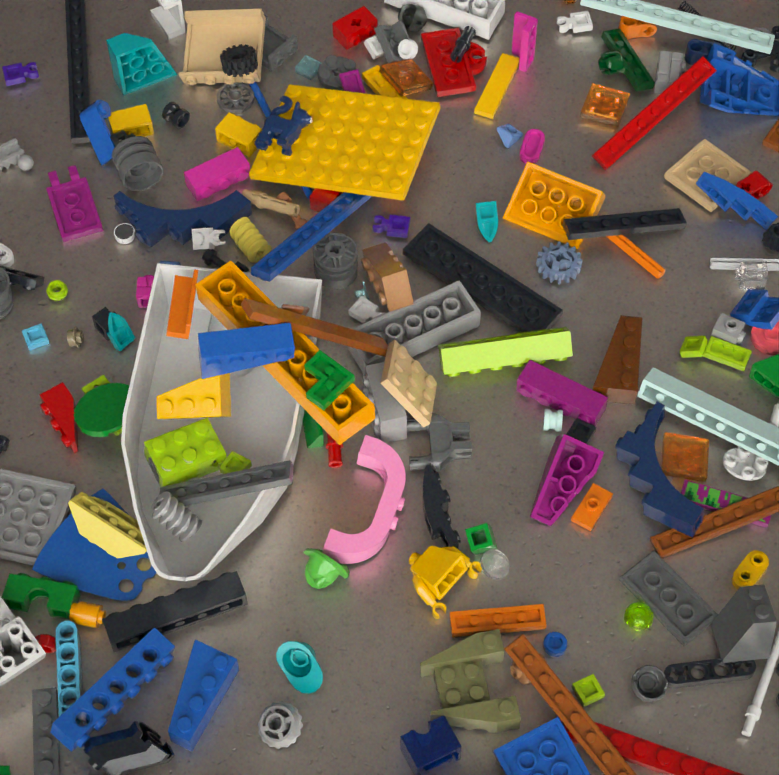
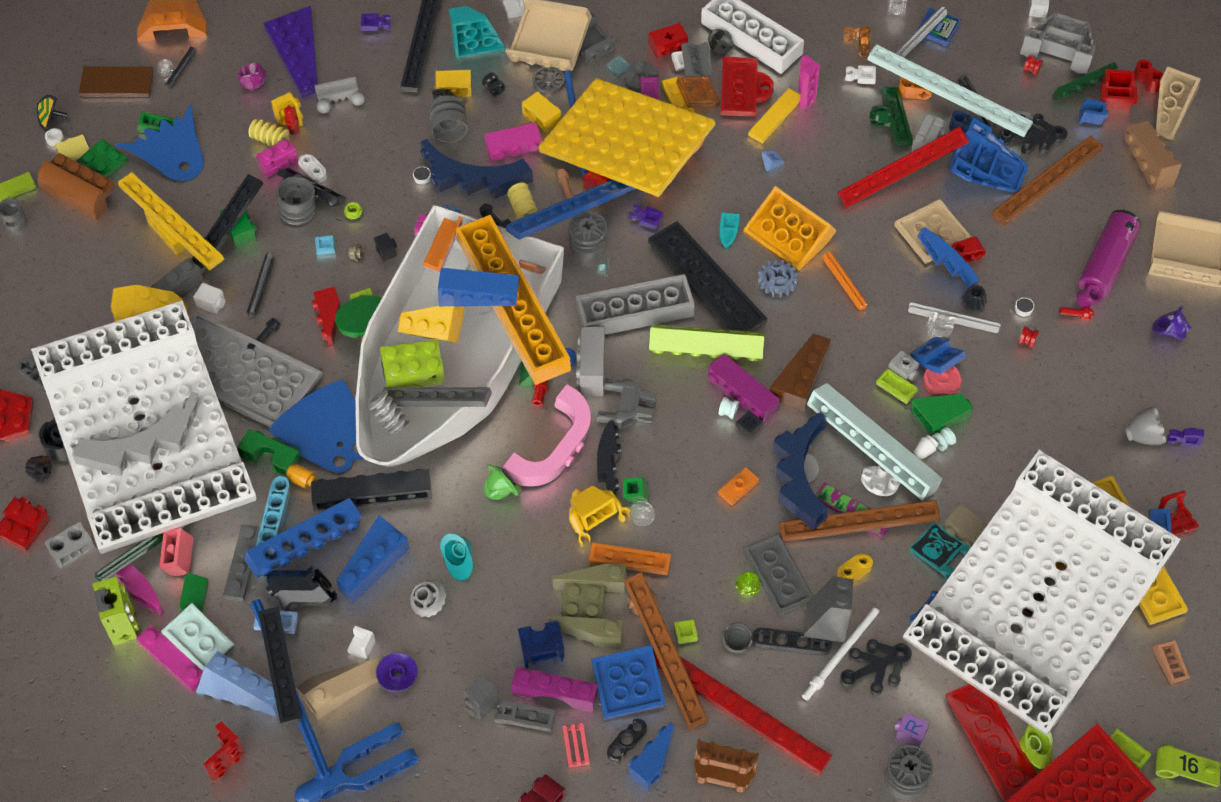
camera: 15 degrees right, 0 degrees up
red tile [35,634,56,653] -> none
magenta tile [46,165,103,242] -> none
light yellow wedge [68,492,147,558] -> none
blue door [80,100,116,165] -> none
teal plate [107,312,136,351] -> none
white plate [192,228,226,250] -> none
lime plate [219,451,252,474] -> none
black tyre [220,44,258,77] -> none
tan pin [241,189,300,218] -> none
dark orange tile [241,298,388,357] -> none
dark blue animal [255,96,313,156] -> none
green plate [304,350,355,411] -> none
white plate [349,296,386,324] -> none
medium nougat wedge [361,242,414,312] -> none
tan plate [380,340,437,427] -> none
white tile [398,39,418,59] -> none
black pin [450,26,476,63] -> none
dark pink tile [520,129,545,164] -> none
magenta wedge [530,434,604,526] -> none
blue tile [543,632,567,657] -> none
black plate [562,208,687,240] -> none
clear orange plate [580,83,630,127] -> none
clear orange plate [661,432,709,482] -> none
lime plate [679,335,708,358] -> none

